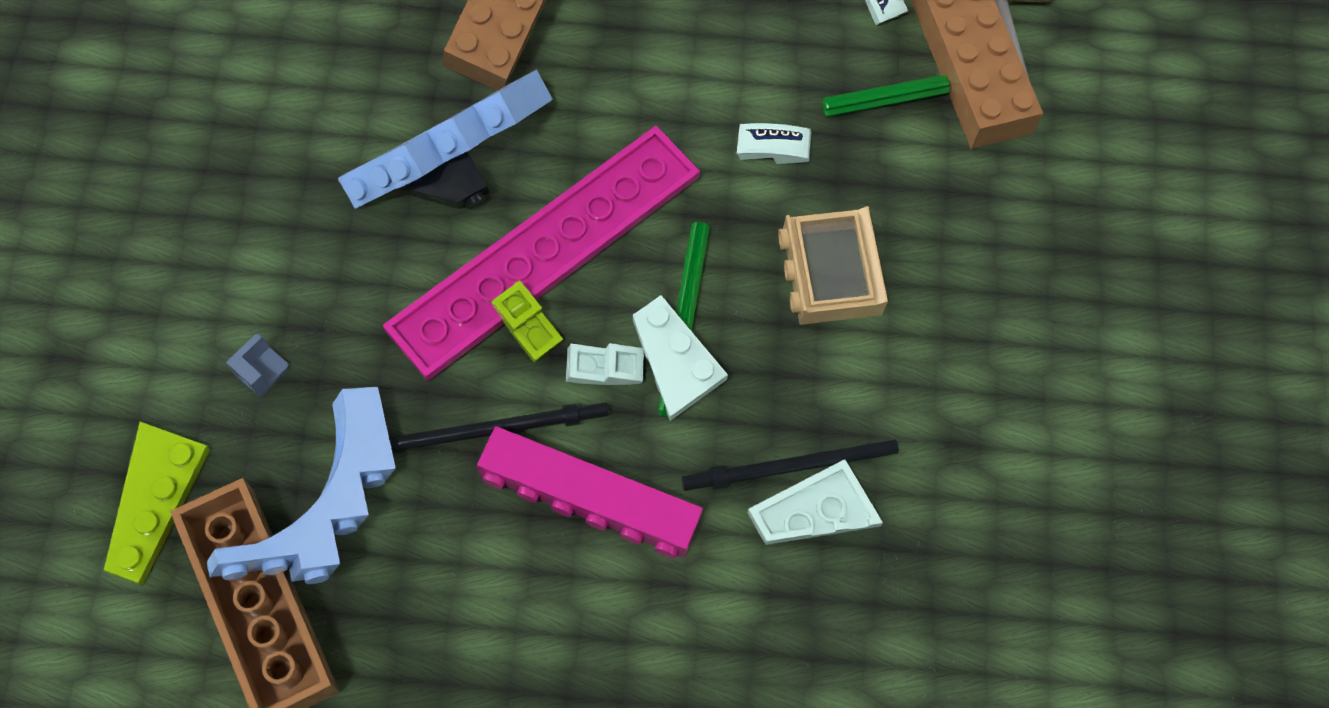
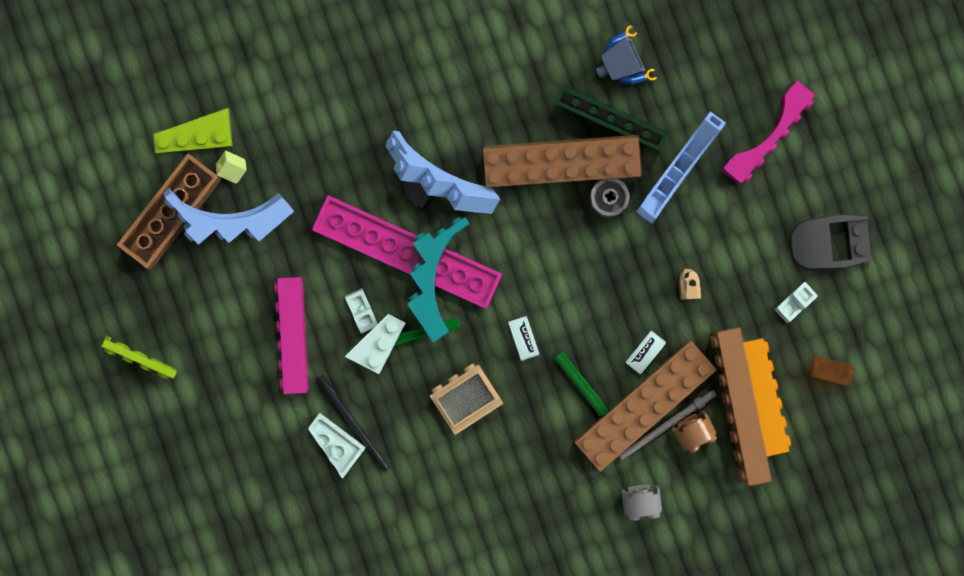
camera: 70 degrees right, 20 degrees up
sand blue panel [226,333,290,397] -> none
black bar [389,402,608,452] -> none
lime slope [491,280,563,363] -> none
none -> yellowish green panel [216,150,247,183]
none -> teal arch [407,217,470,342]
none -> light grey brick [621,485,662,521]

